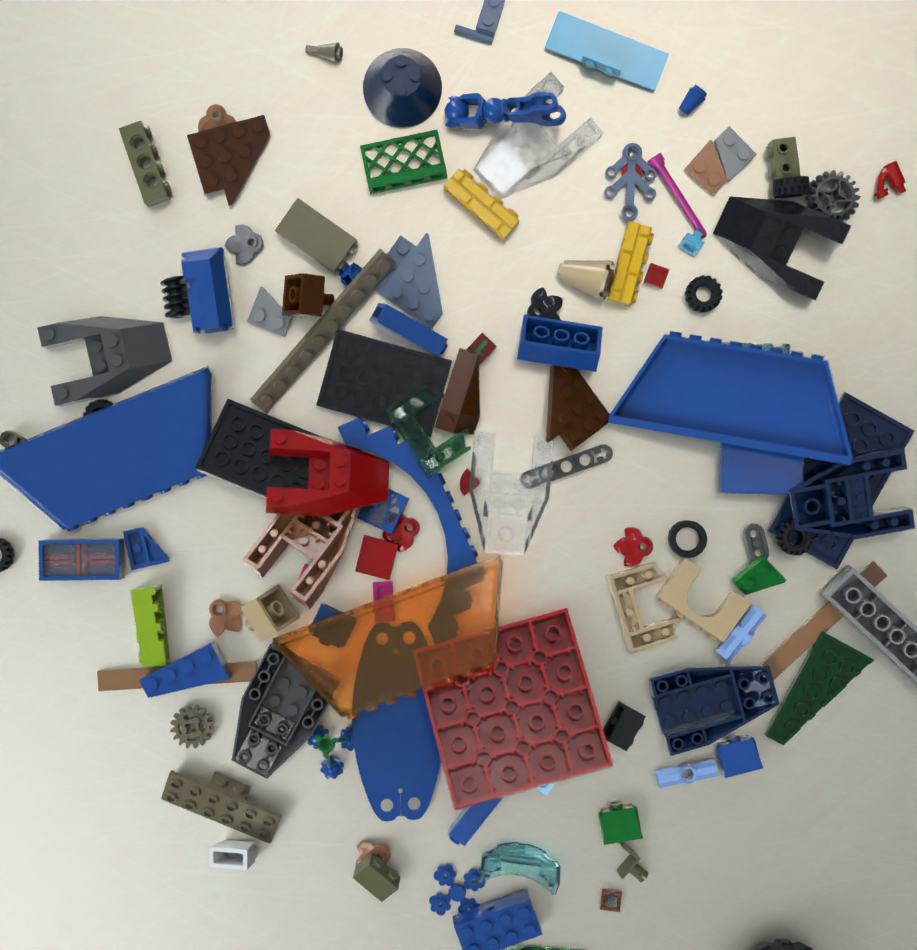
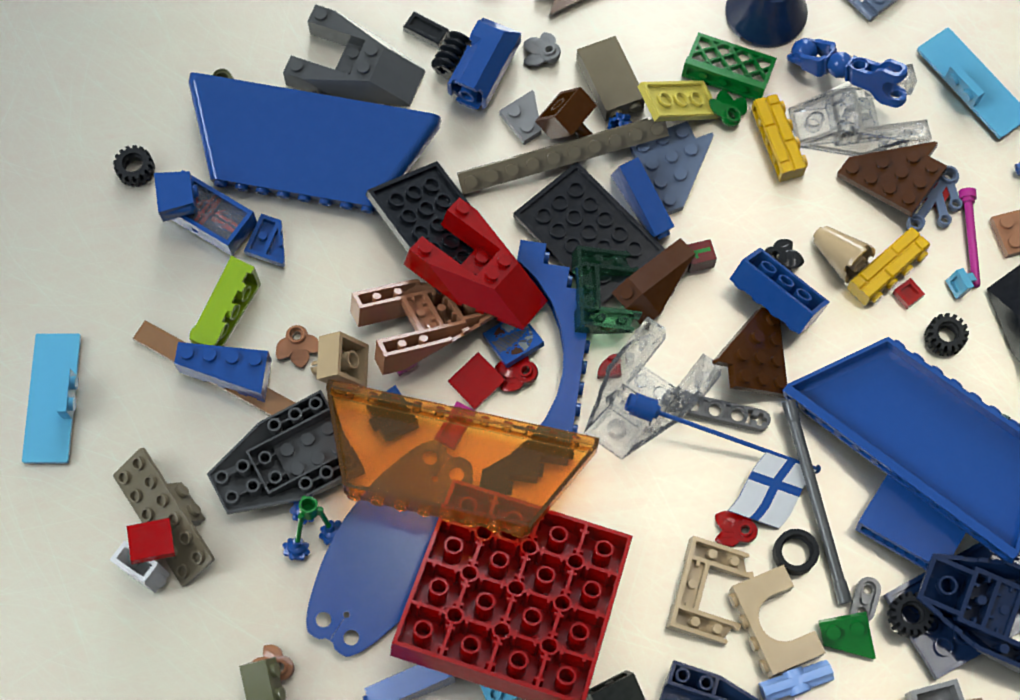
camera: 30 degrees right, 20 degrees down
dark tan gear [170,705,214,749] -> none
none -> medium azure bracket [22,334,81,464]
none -> red piece [127,518,175,565]
none -> blue torso [154,171,199,222]
none -> black tile [403,12,449,49]
none -> flag [624,393,821,528]
none -> light yellow tile [637,80,719,122]
none -> green plate [709,88,747,127]
none -> dark grey piece [782,399,852,605]
none -> reddish brown wing [837,141,947,217]

